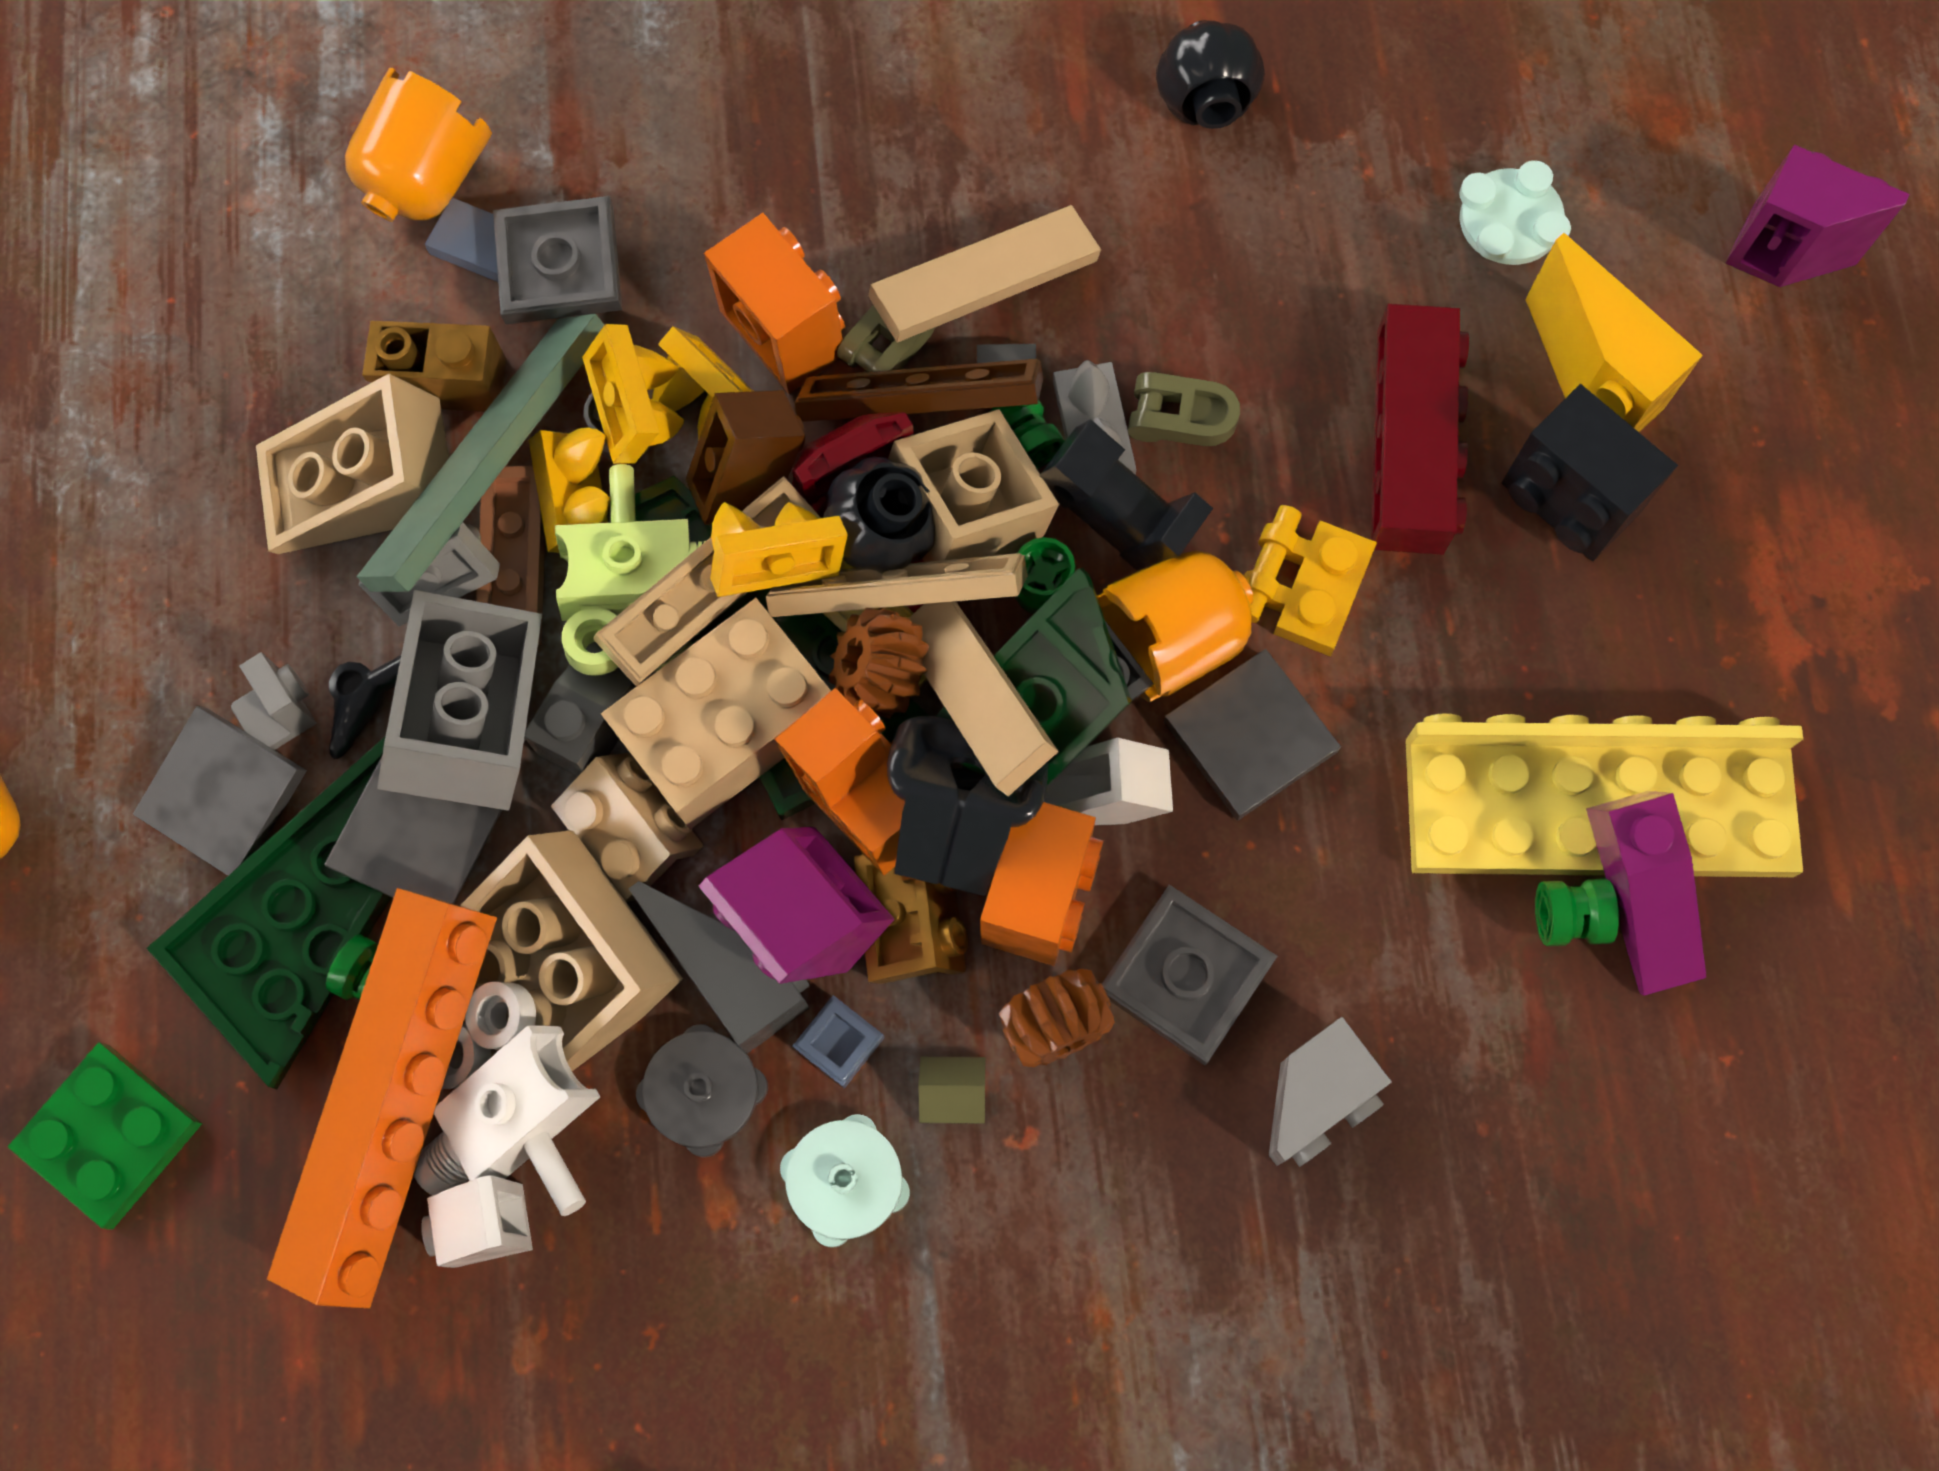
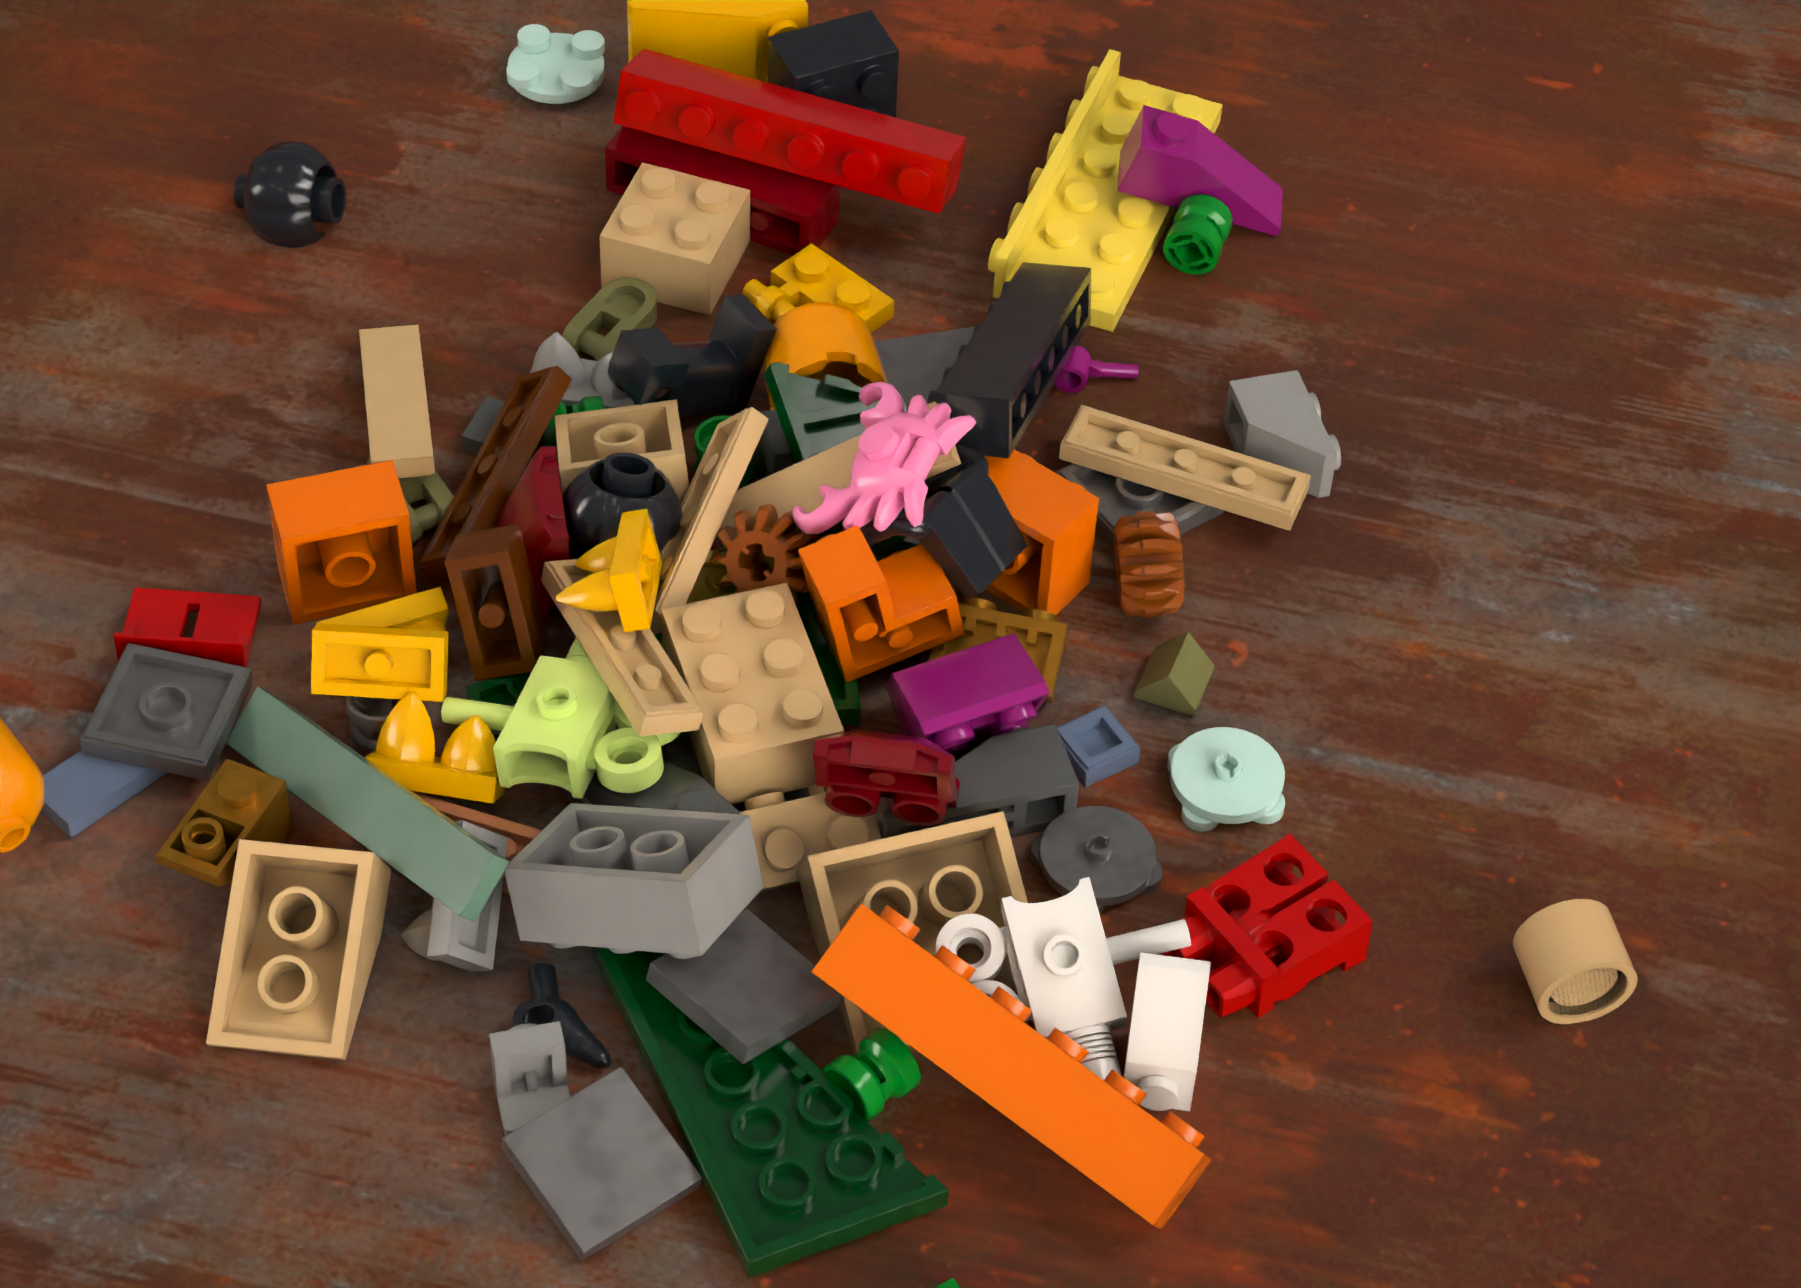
camera: 75 degrees left, 25 degrees down
none -> red piece [113,587,262,668]
none -> tan brick [600,163,750,315]
none -> red brick [613,48,967,214]
none -> bright pink animal [792,382,976,534]
none -> dark red slope [813,729,960,826]
none -> black brick [927,262,1091,458]
none -> magenta hand [1054,345,1139,393]
none -> tan tile [1059,404,1311,531]
none -> red hips [1162,833,1373,1018]

